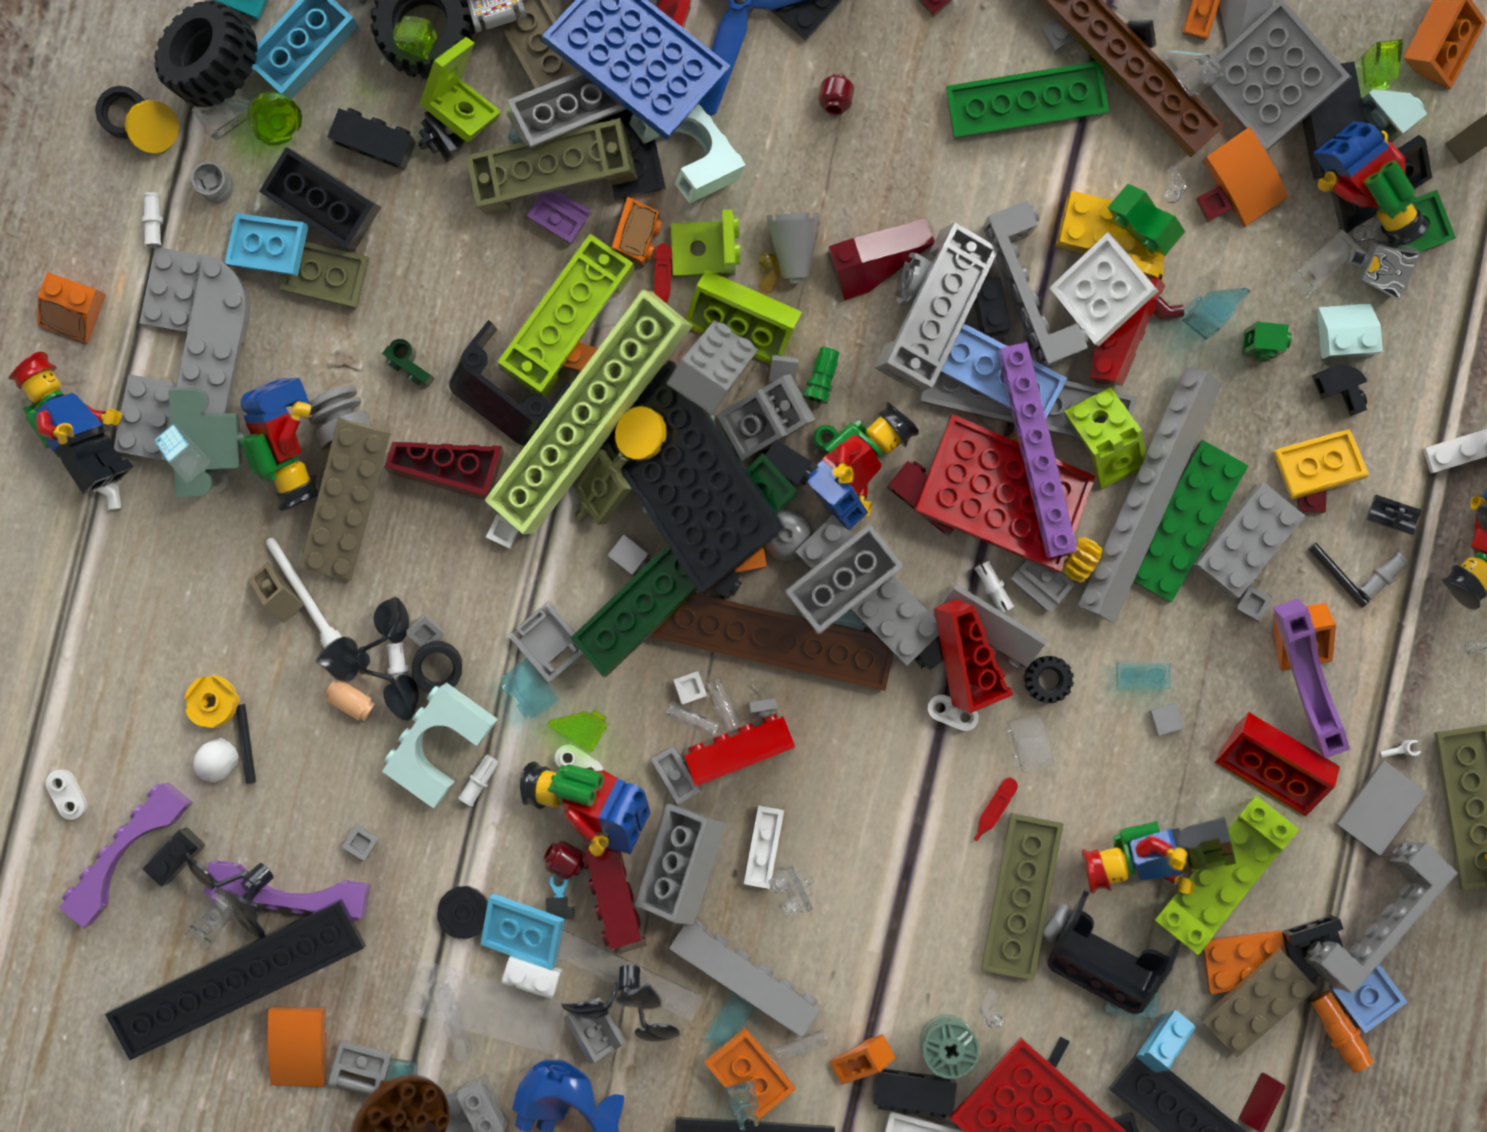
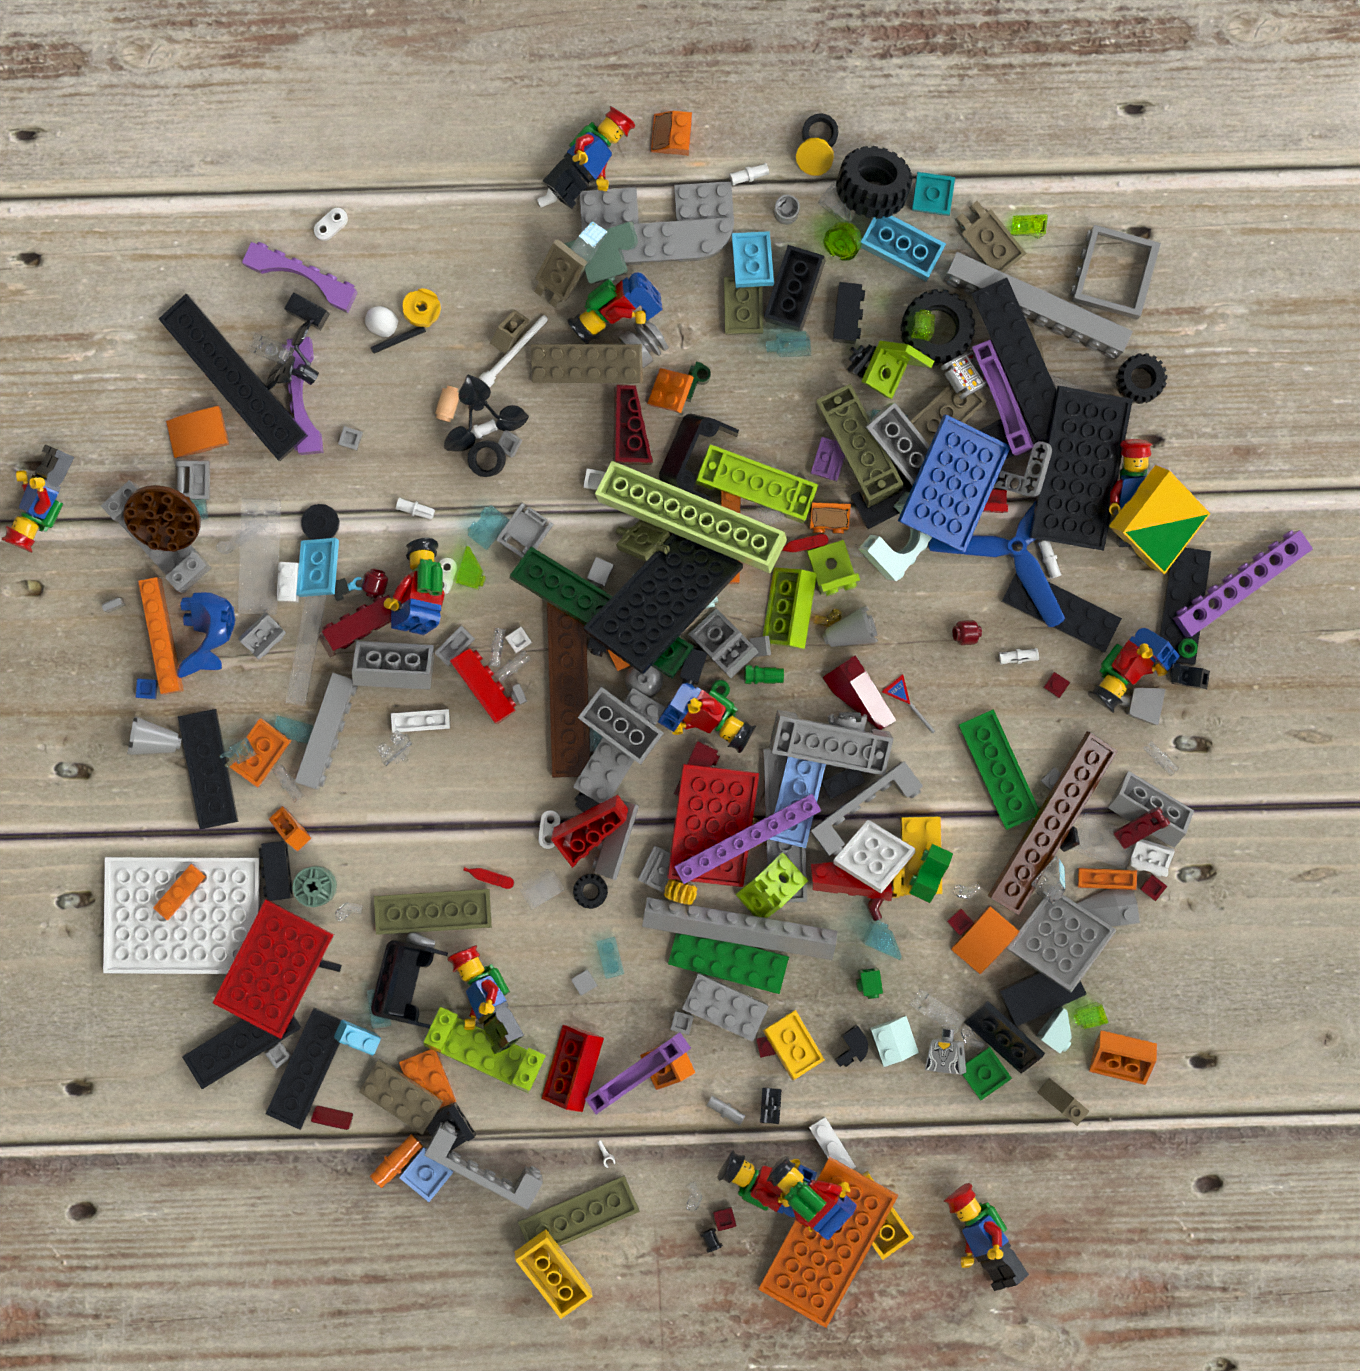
camera: 70 degrees right, 0 degrees up
light aqua arch [382,682,498,809] -> none
black plant [561,965,680,1042] -> none
yellow tile [615,406,666,461] -> none
light grey brick [667,320,758,414] -> none
white pin [974,560,1014,613] -> none
black bar [1308,542,1369,608] -> none
piece [1313,121,1429,246] -> none
light grey tile [1335,760,1427,856] -> none
none -> dark tan tile [534,239,588,308]
none -> orange plate [647,368,694,413]
none -> clear light blue torso [766,331,811,357]
none -> piece [882,674,935,733]
none -> white pin [999,648,1039,665]

